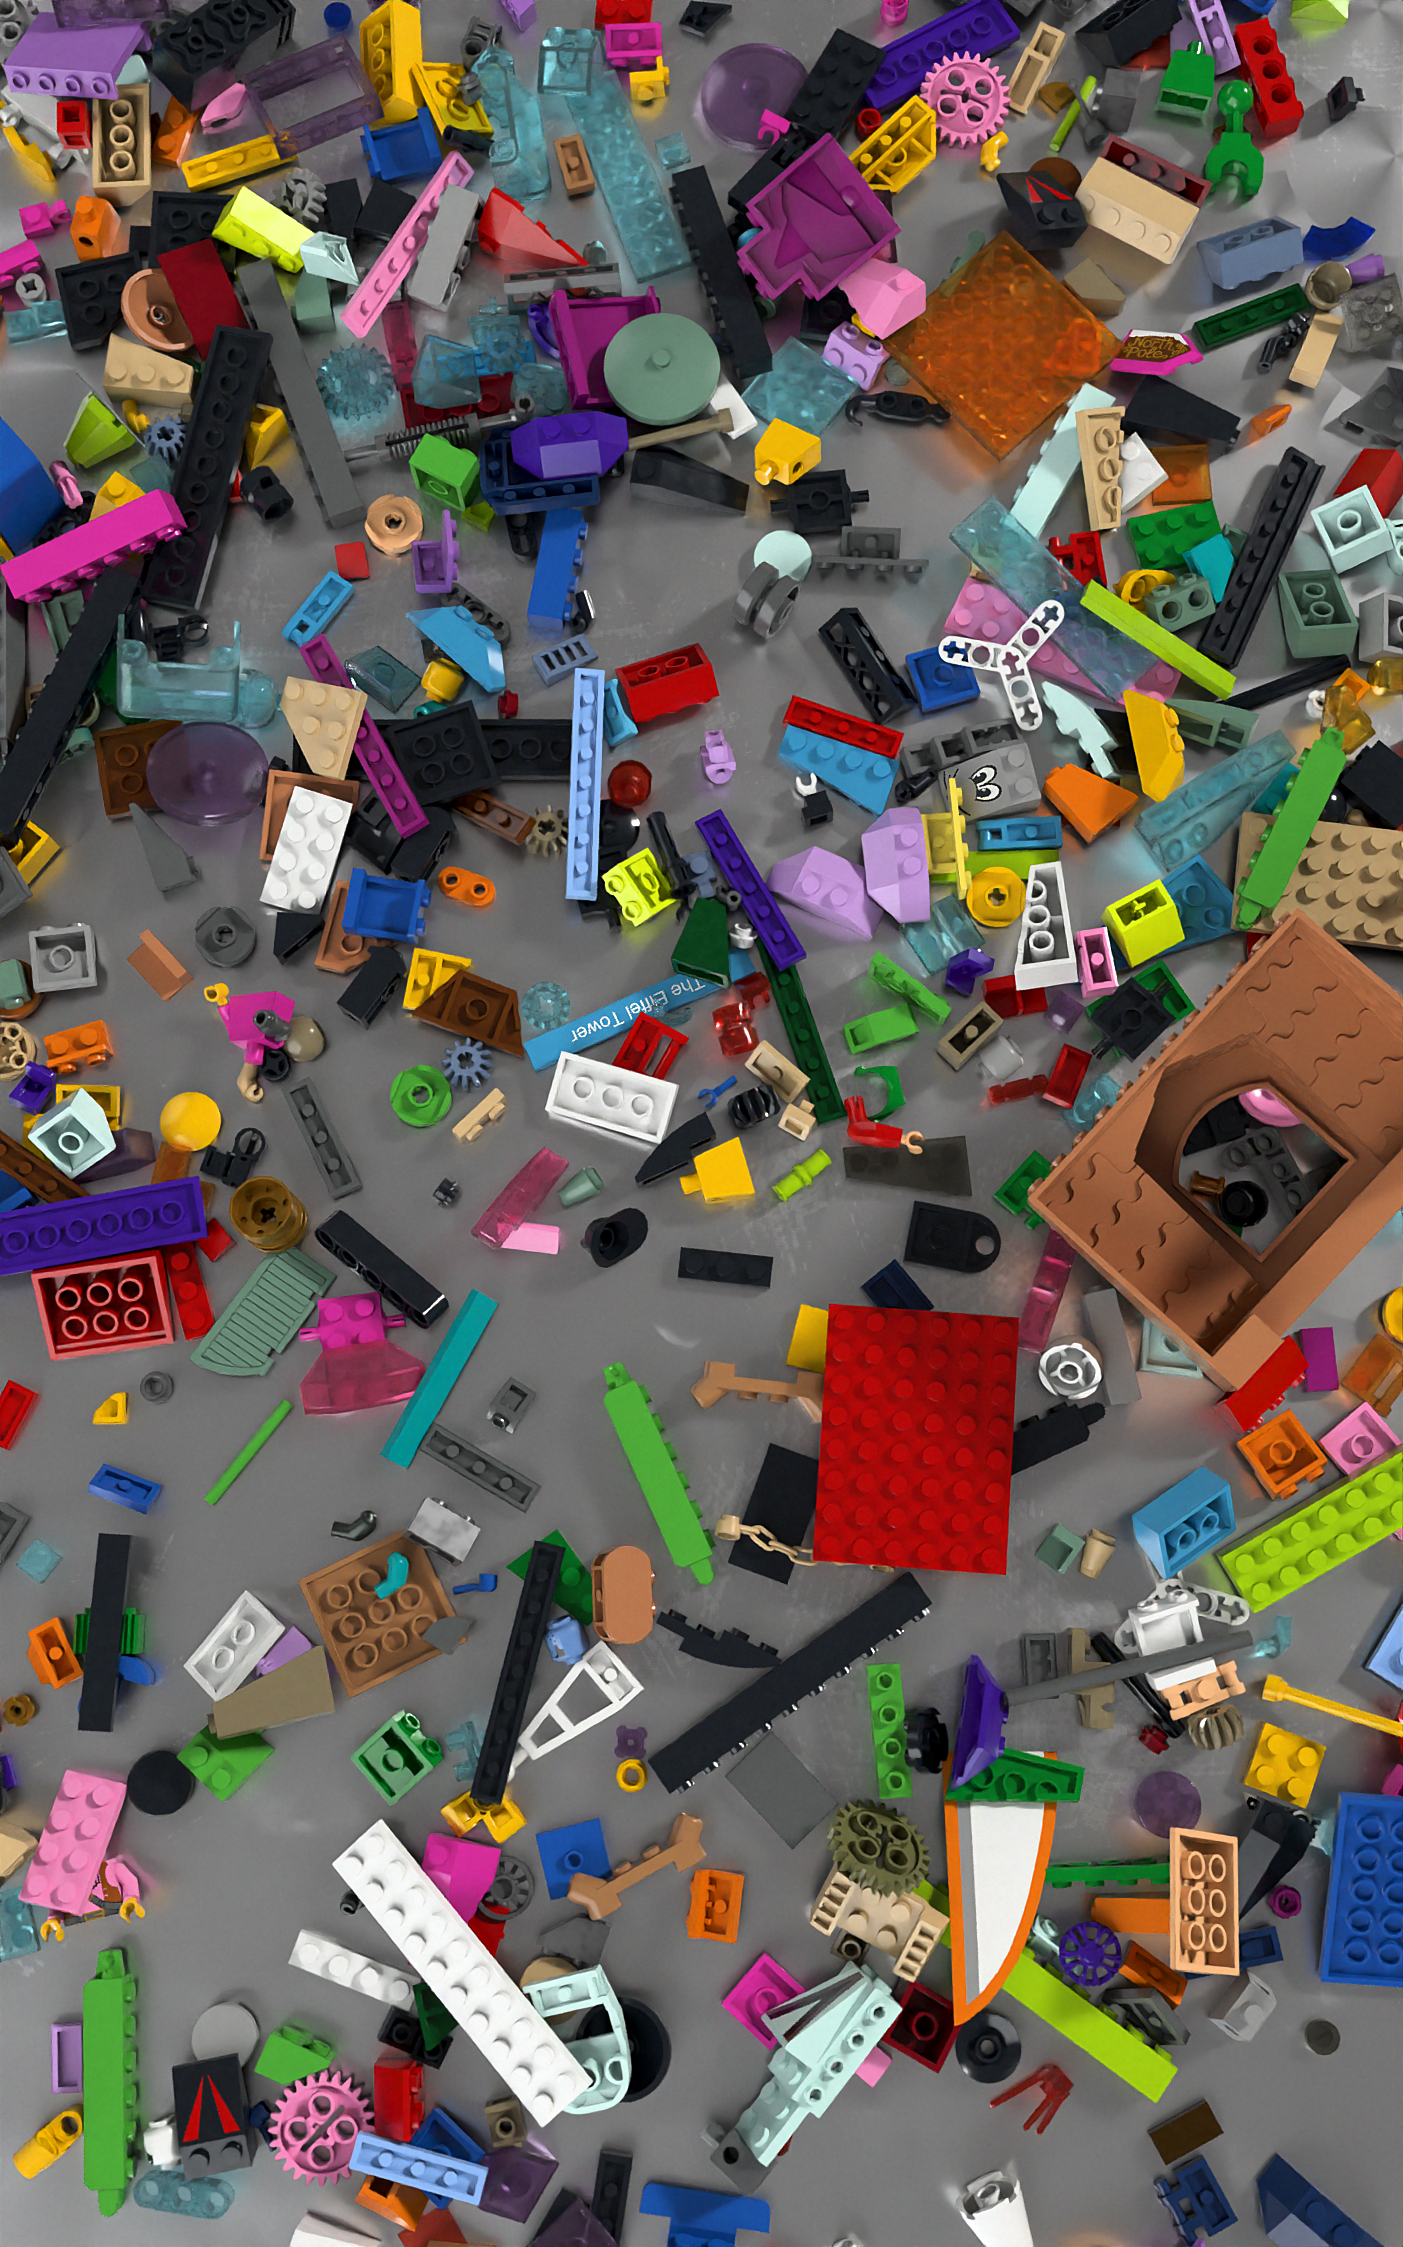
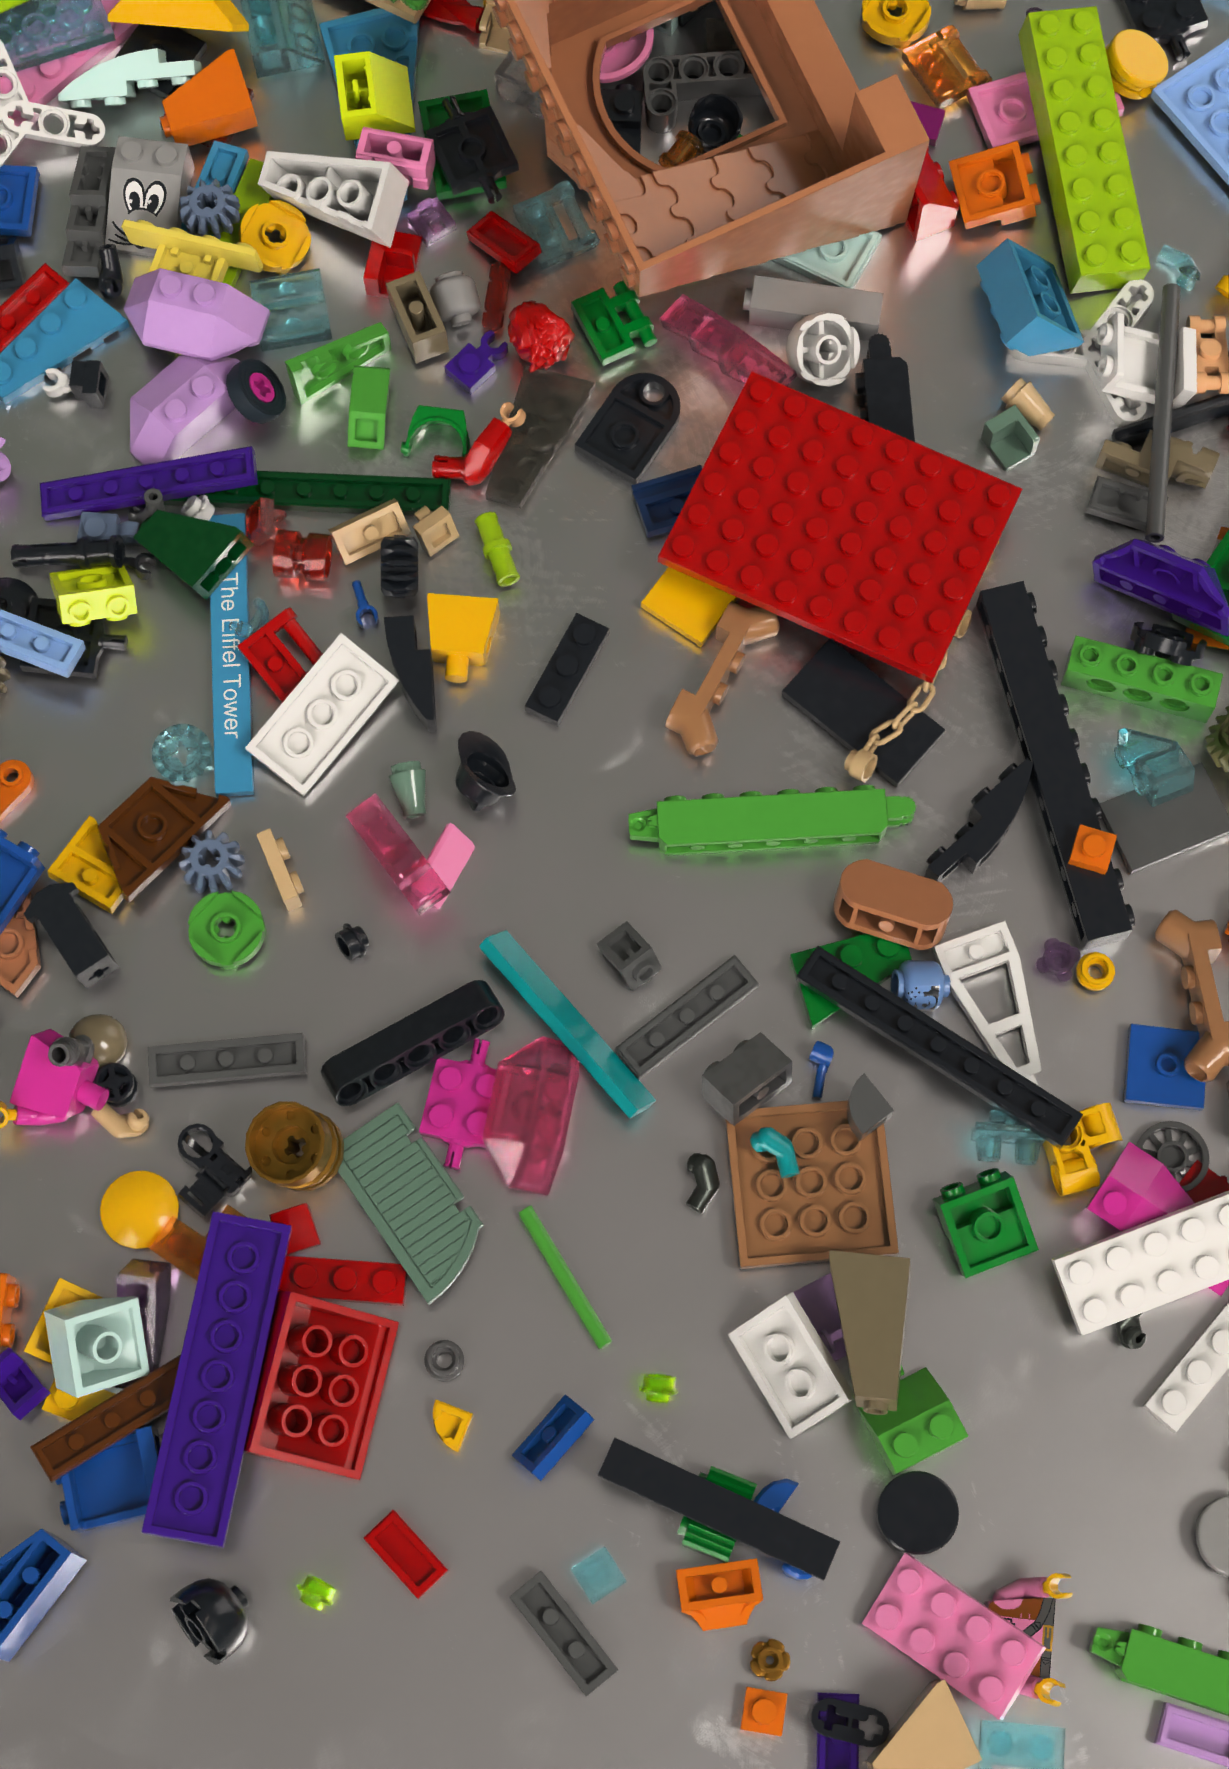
camera: 70 degrees left, 5 degrees down
dark purple bracket [945,948,995,995] -> none
none -> sand blue gear [179,178,240,240]
none -> black bush [226,358,286,424]
none -> dark purple plate [444,330,508,395]
none -> red hair [508,300,575,373]
none -> clear neon green plate [639,1374,679,1403]
none -> orange plate [1068,824,1117,875]
none -> clear light blue slope [1114,728,1195,807]

